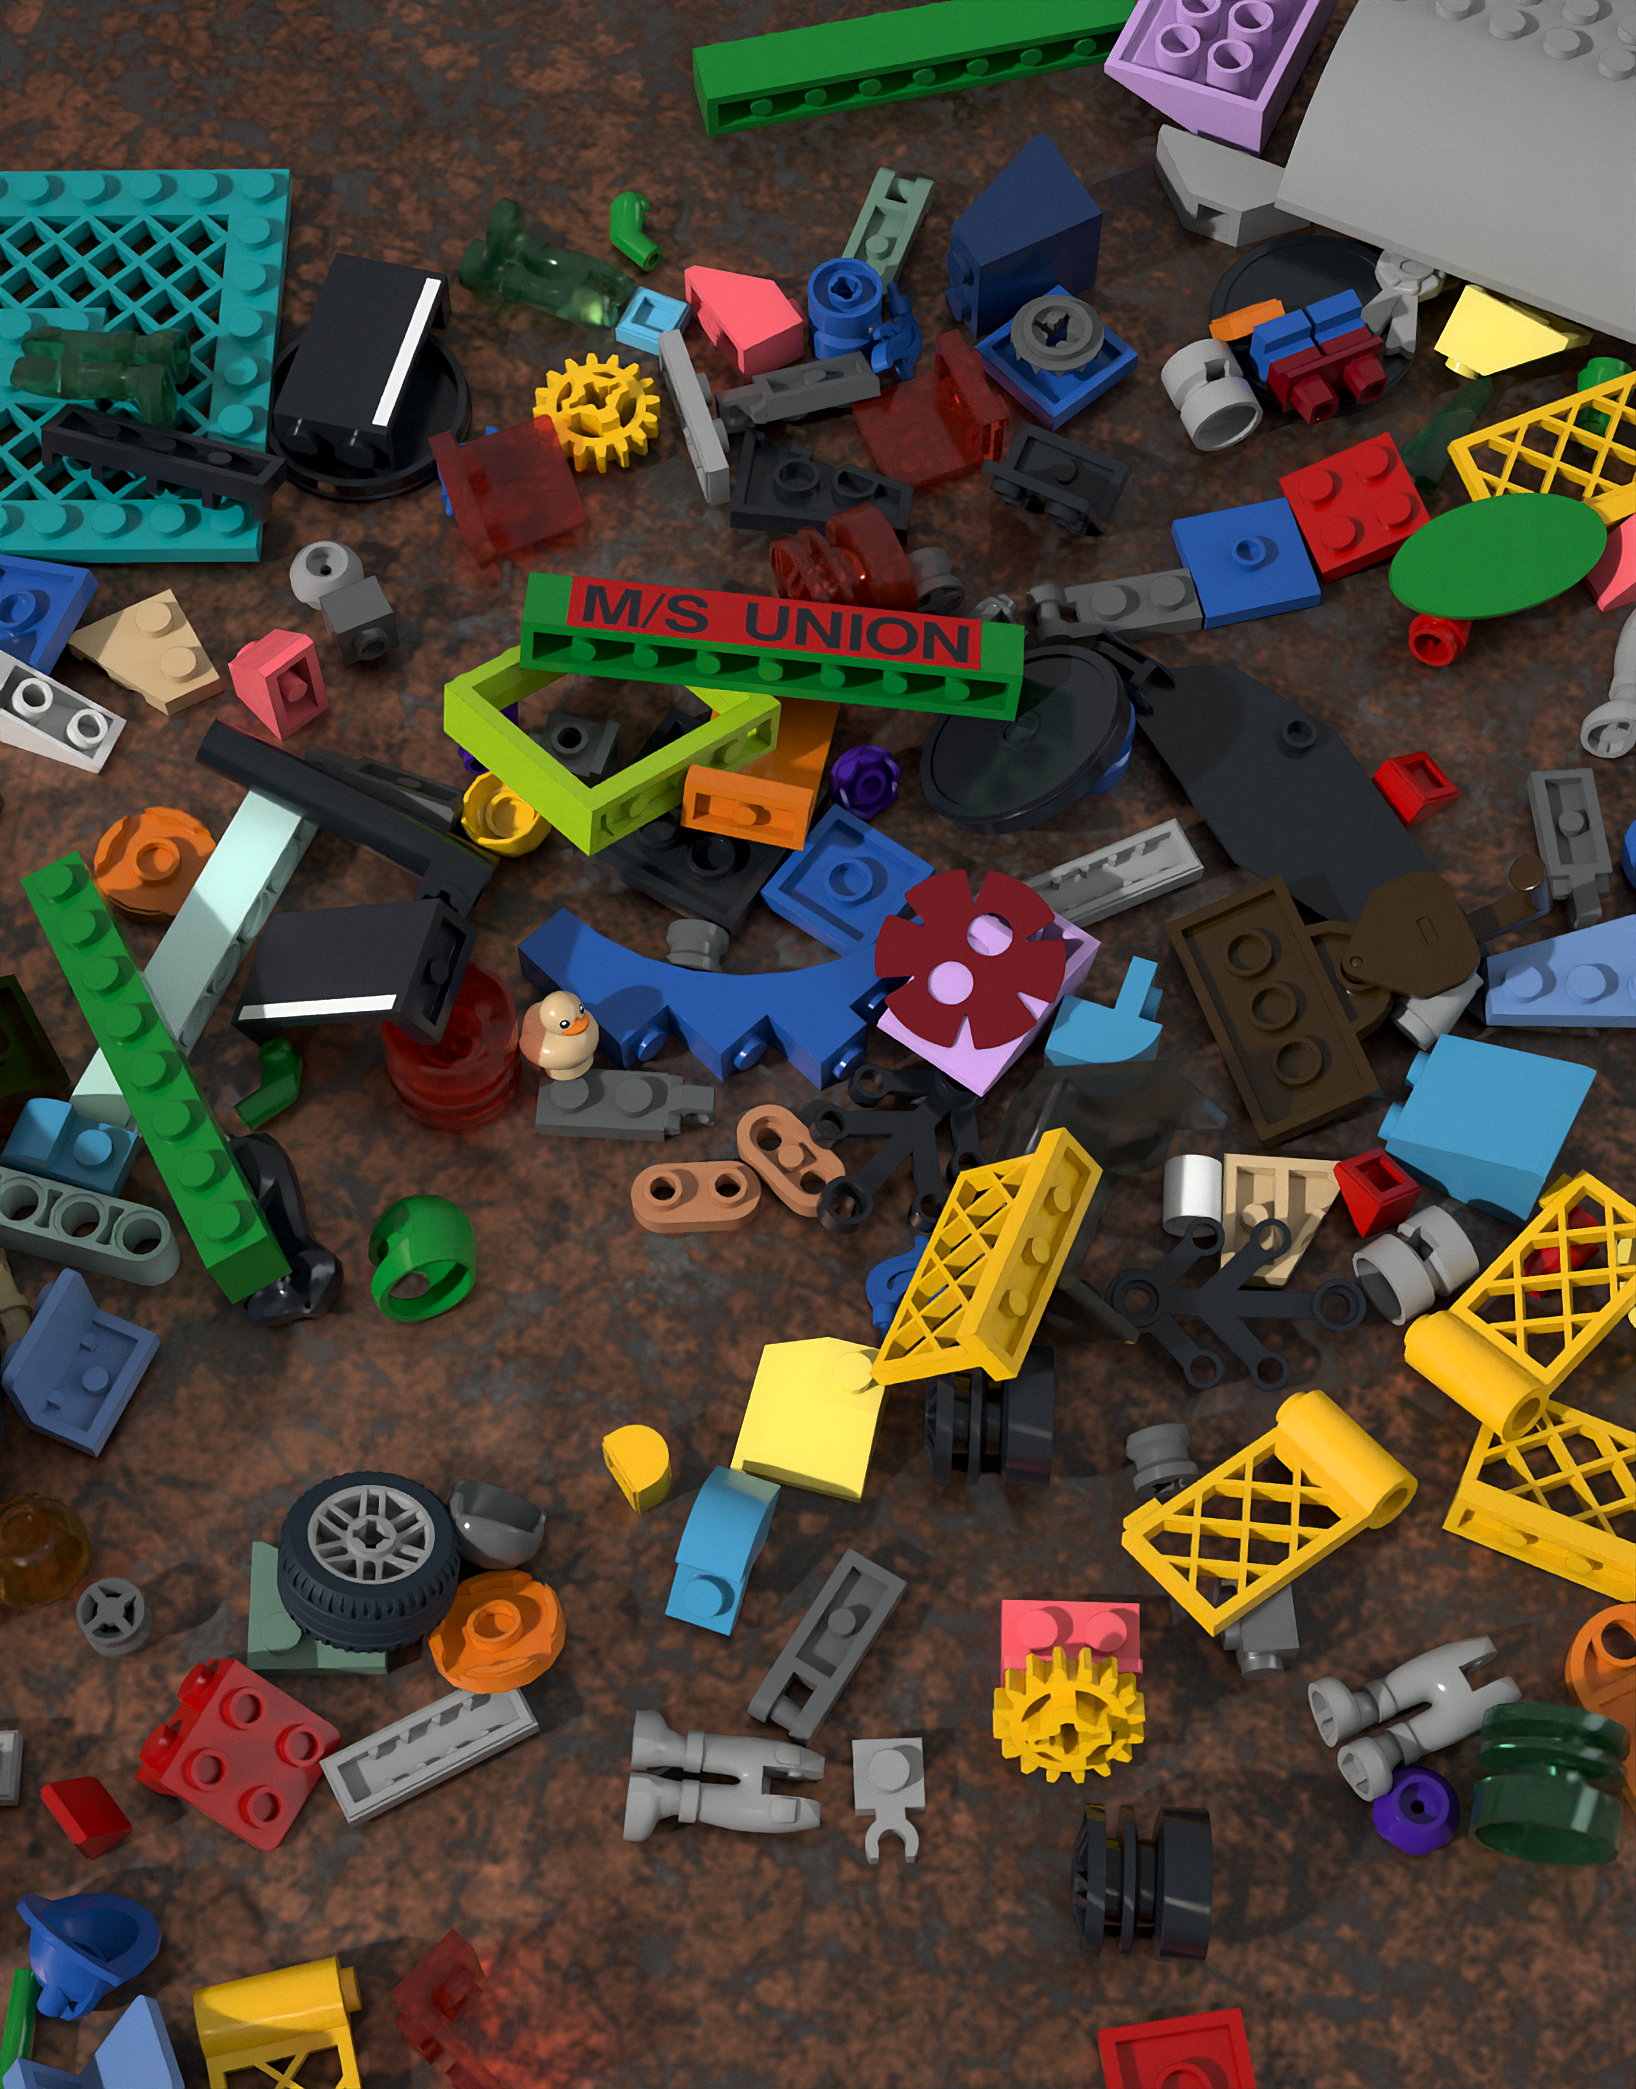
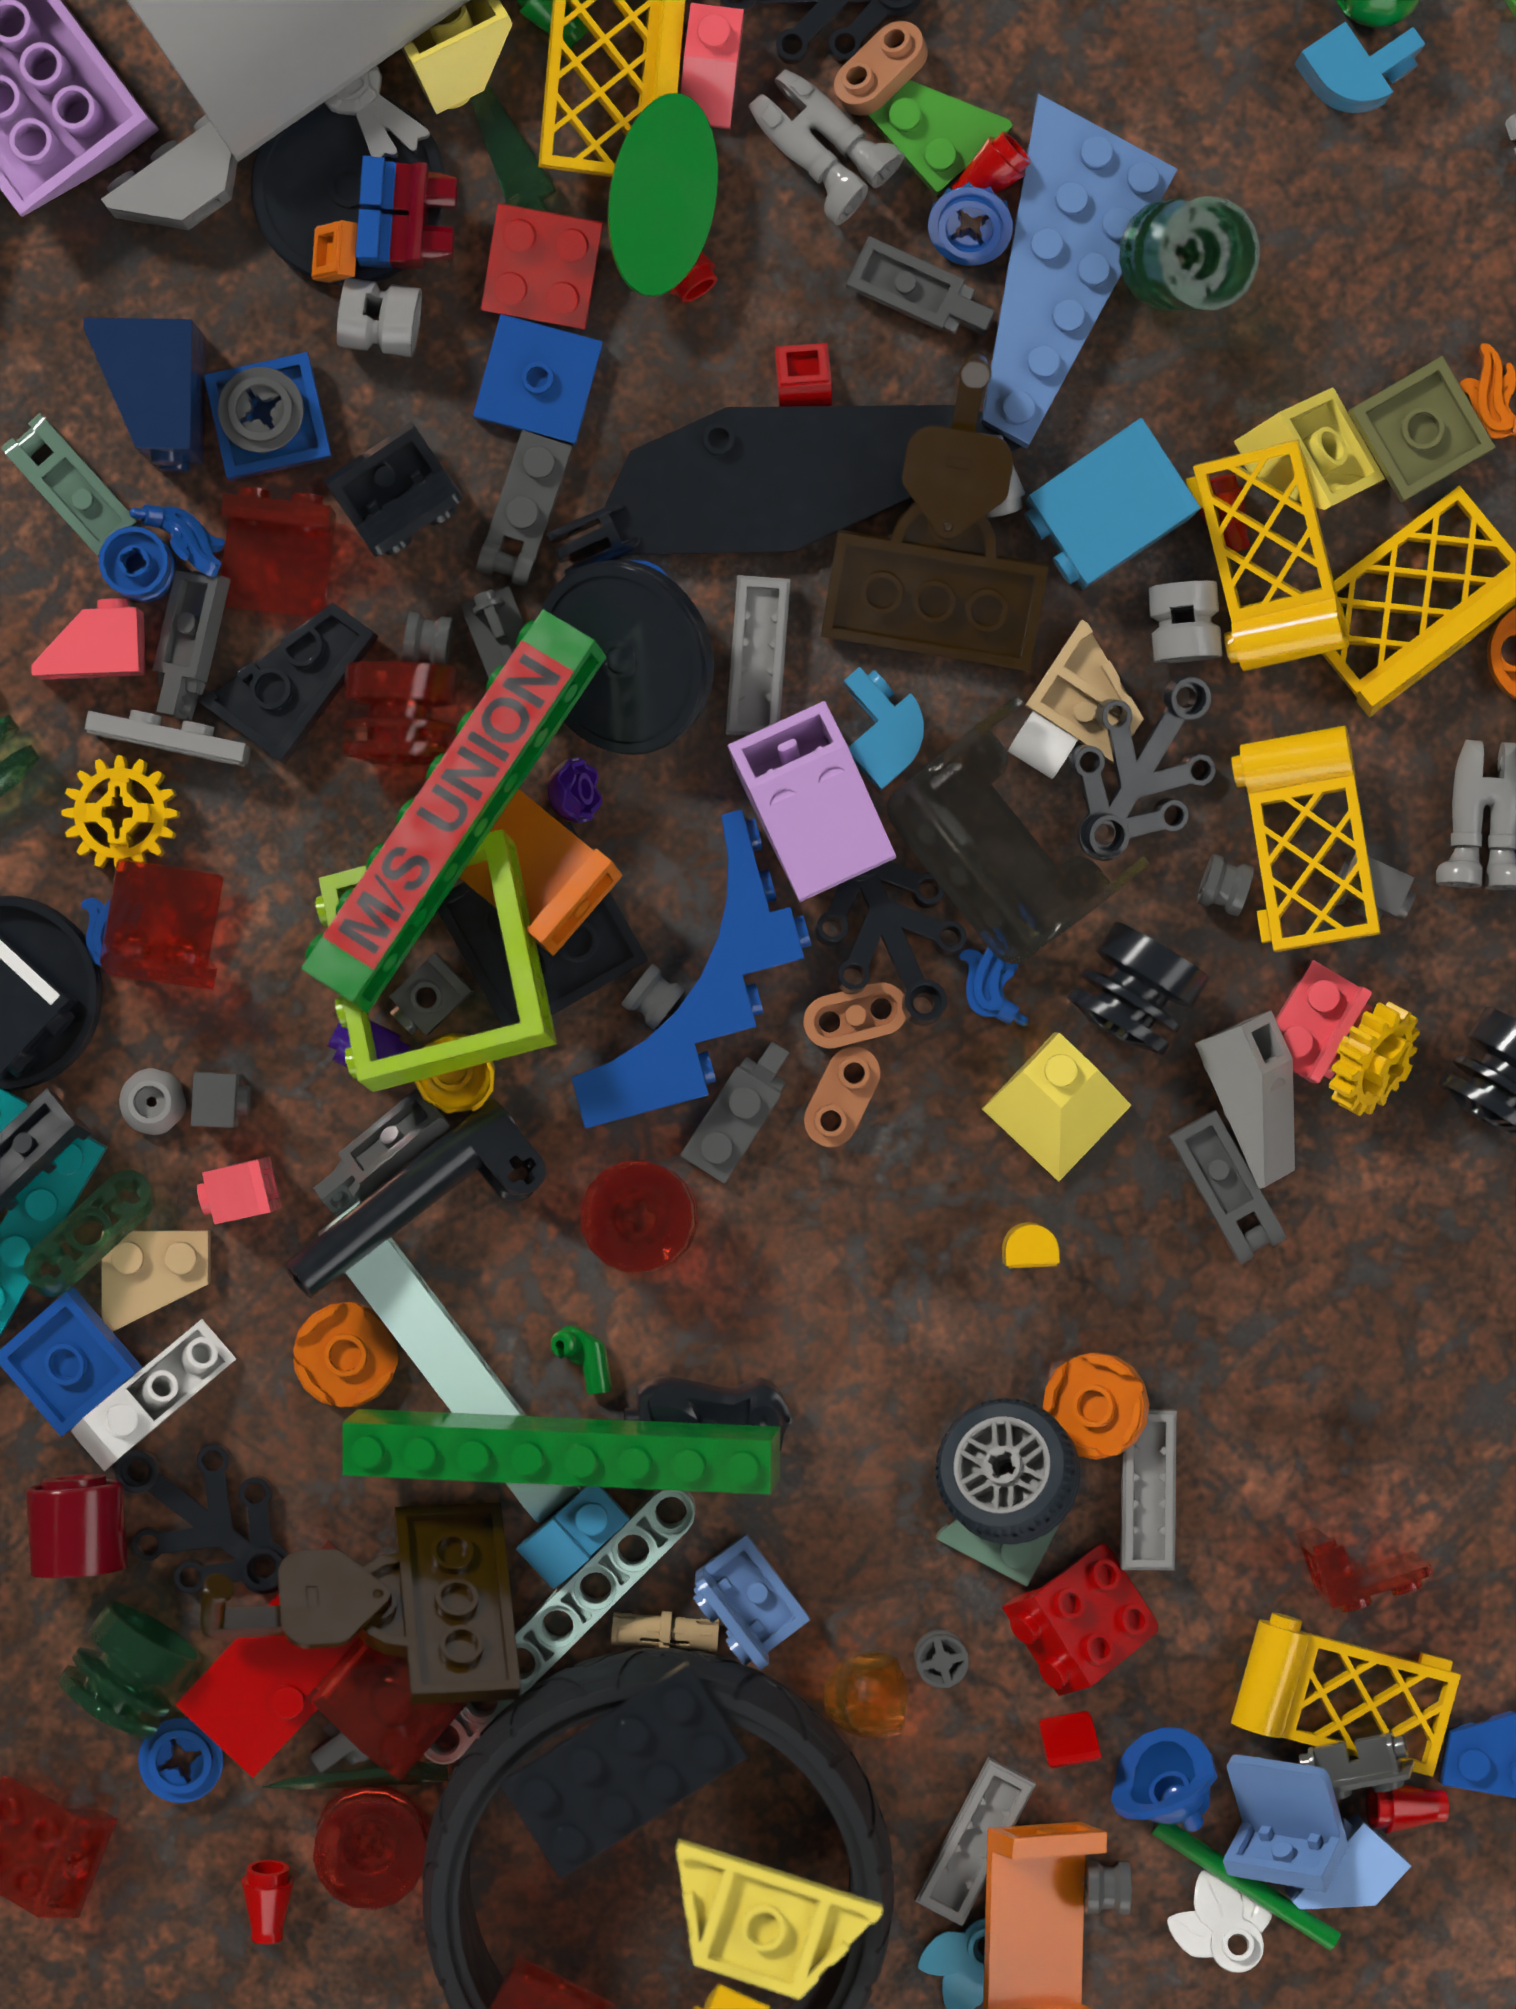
camera: 60 degrees left, 25 degrees up
black panel [230,898,479,1047] -> none
green helmet [368,1194,478,1322] -> none
dark grey hair [446,1479,547,1569] -> none
tan animal [519,991,599,1081] -> none
medium azure tile [615,286,692,356] -> none
light grey piece [623,1709,825,1842] -> none
dark azure brick [665,1465,781,1636] -> none
blue plate [761,803,935,957] -> none
light grey plate [852,1737,925,1864] -> none
yellow fence [869,1127,1103,1386] -> none
dark red piece [874,869,1066,1050] -> none
red slope [1333,1147,1423,1239] -> none
none -> clear green beam [24,1170,155,1297]
none -> light grey slope [1195,1010,1295,1189]

